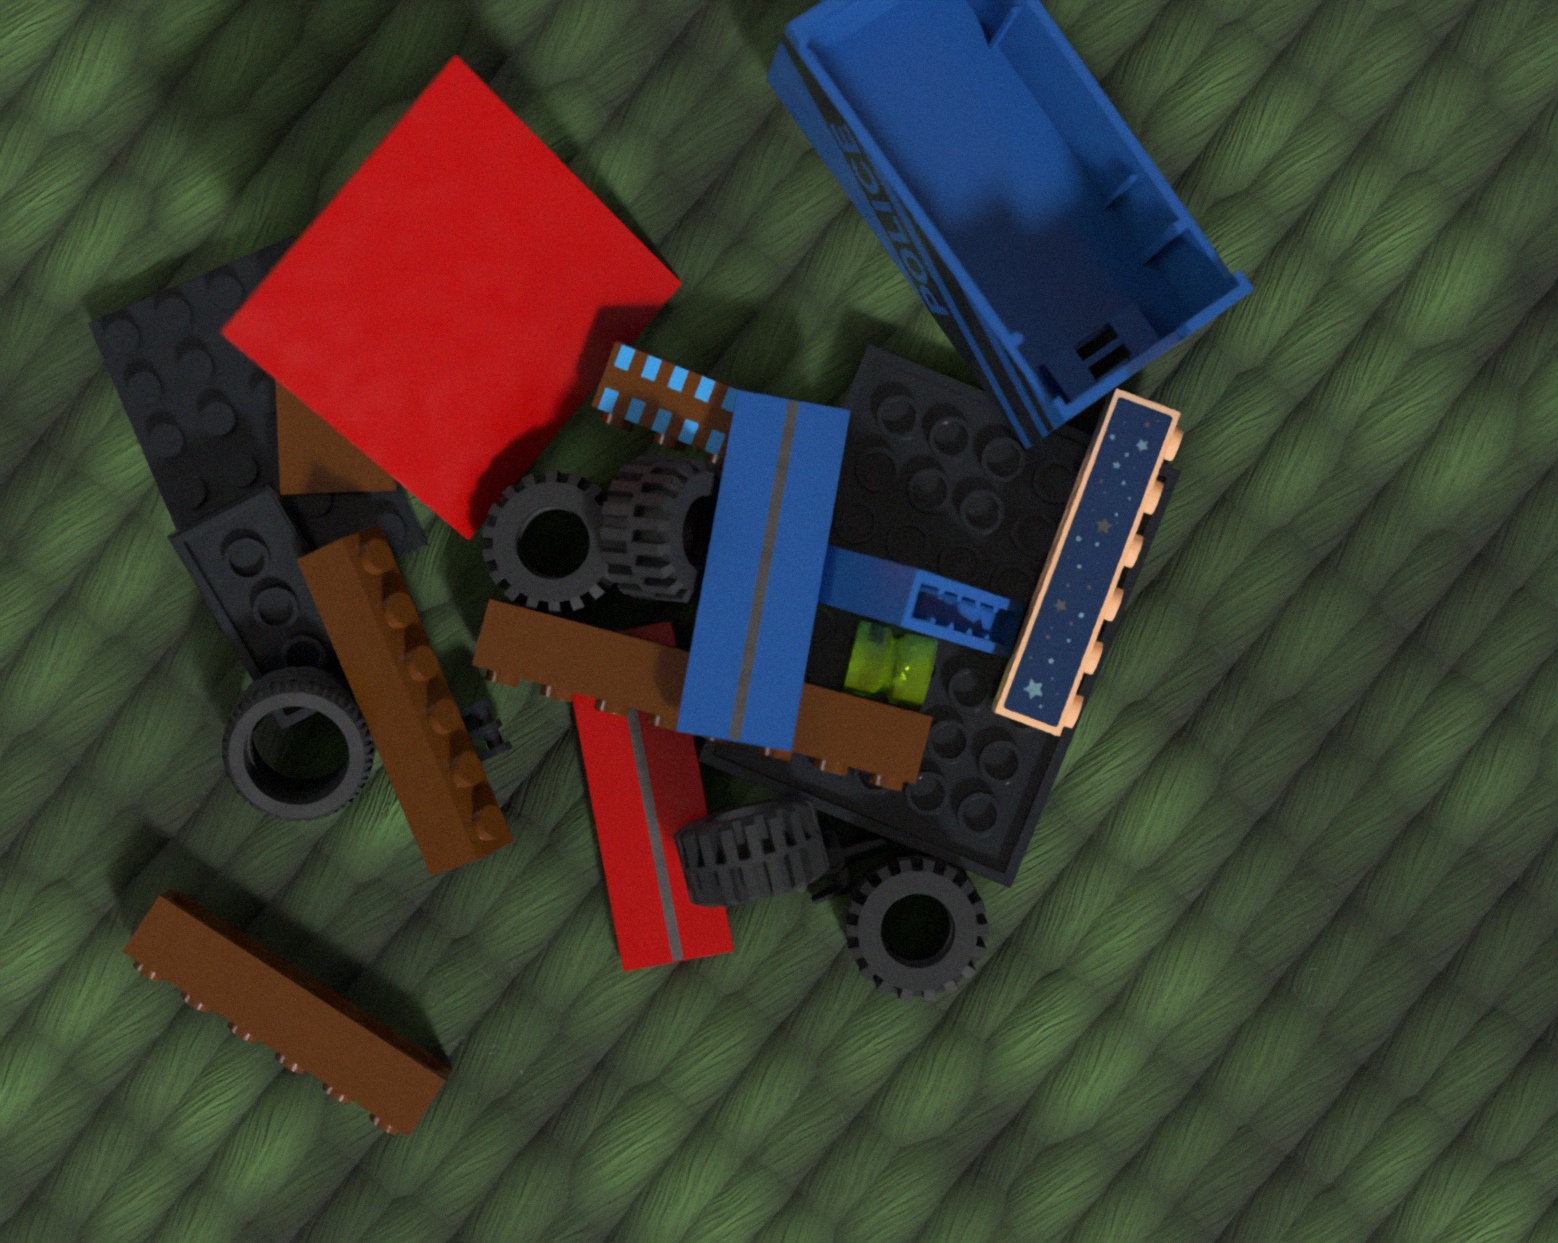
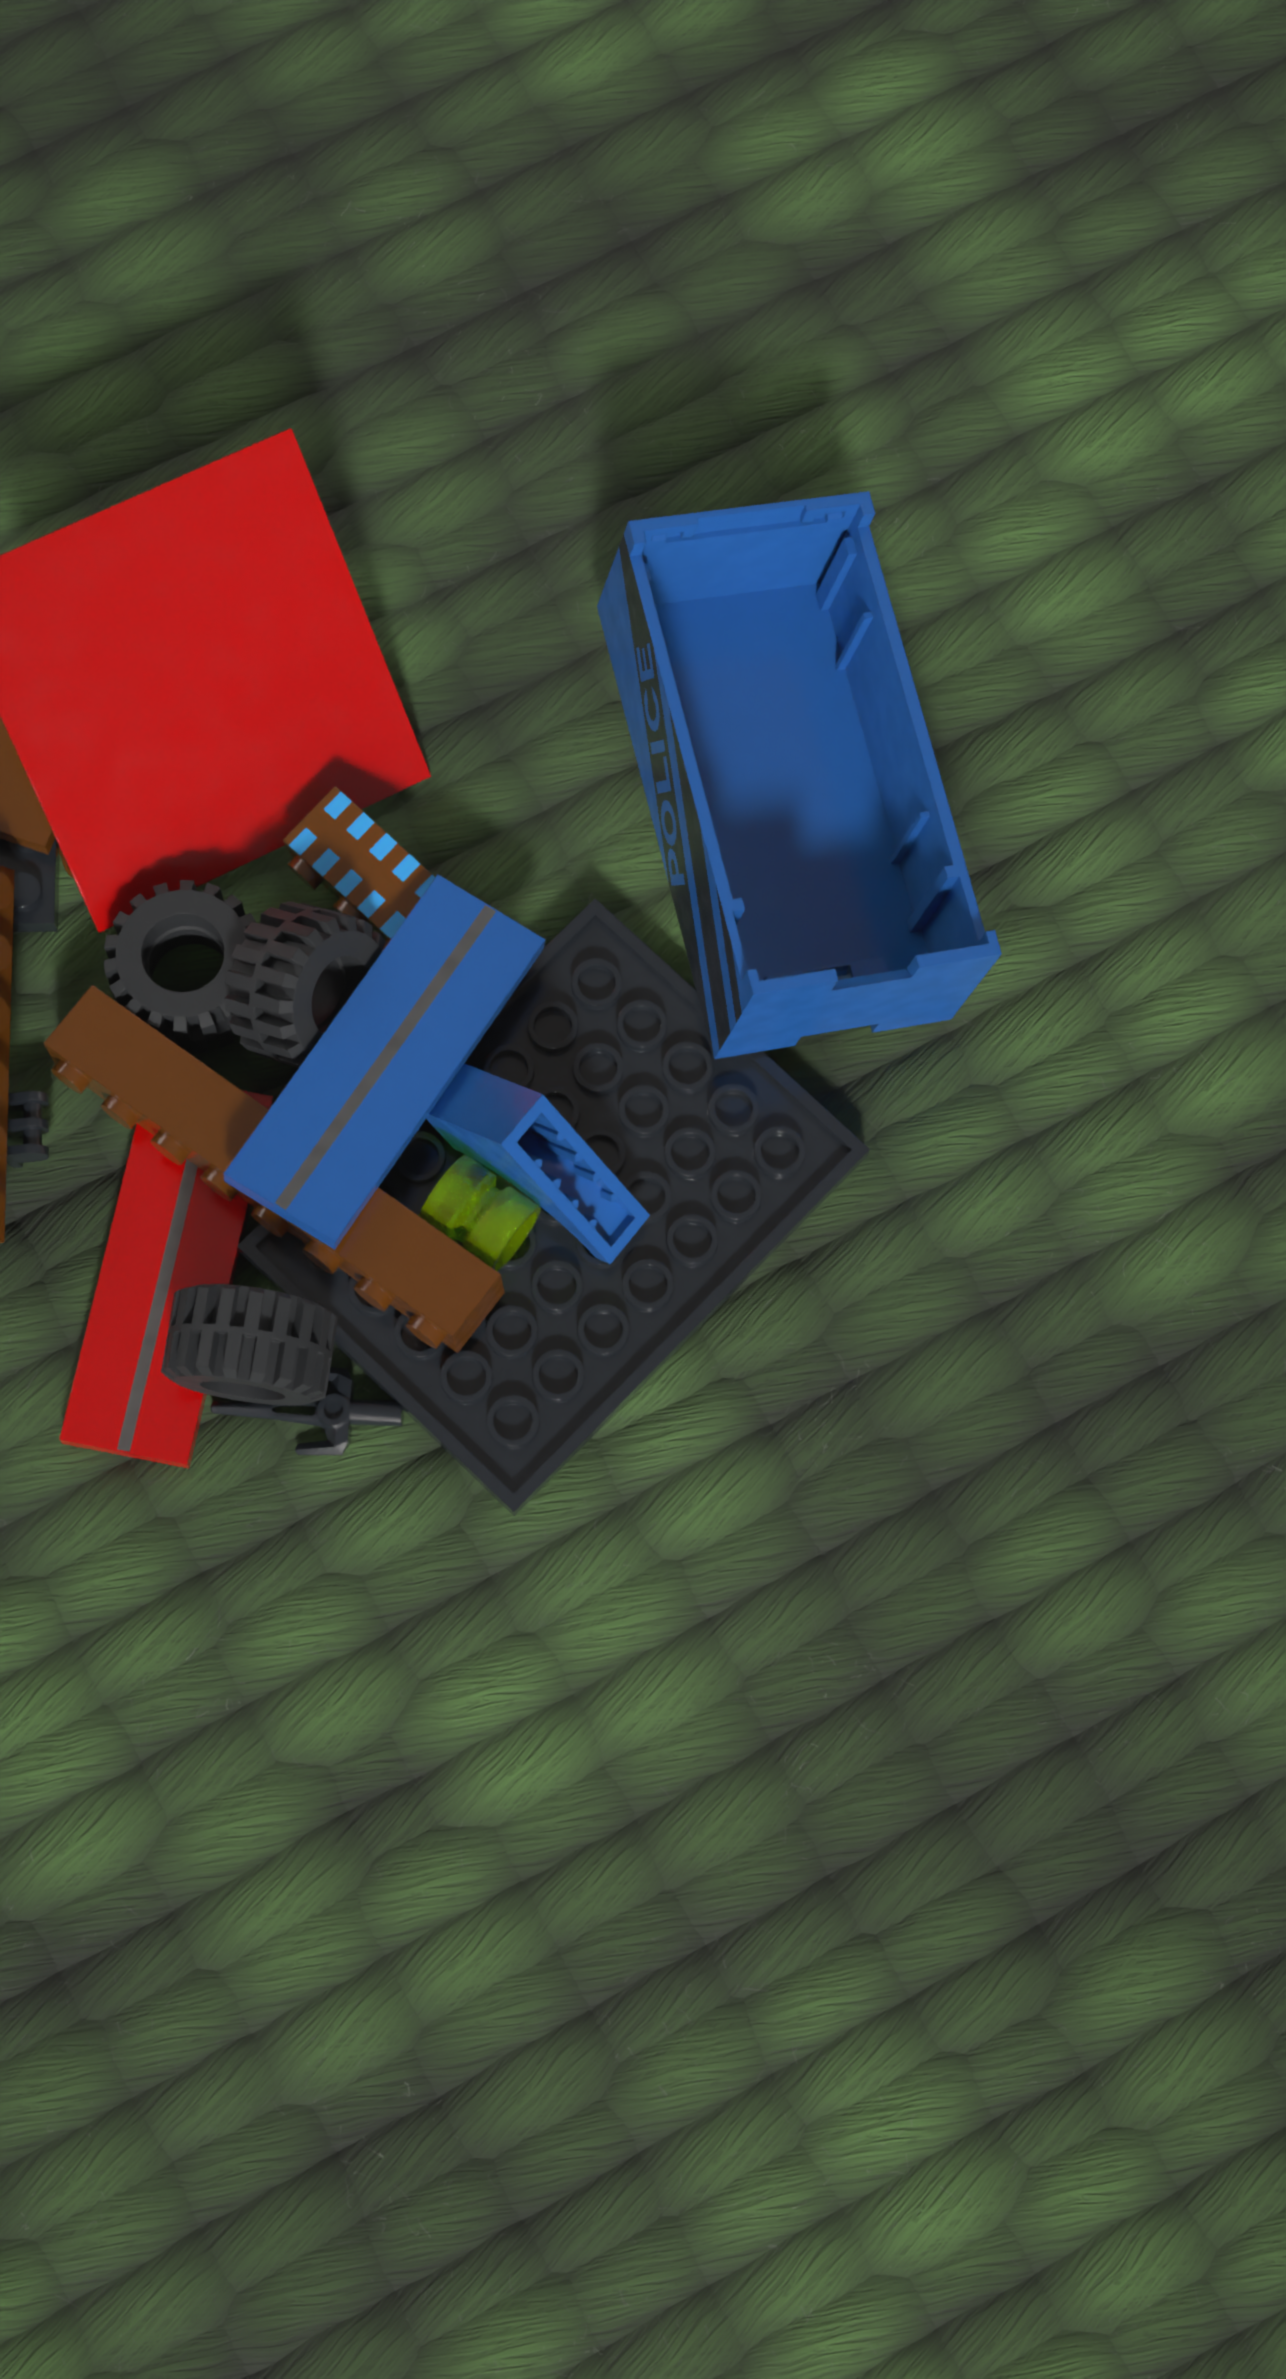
camera: 20 degrees right, 15 degrees down
black tyre [844,852,989,1001] -> none
dark blue brick [990,388,1184,737] -> none

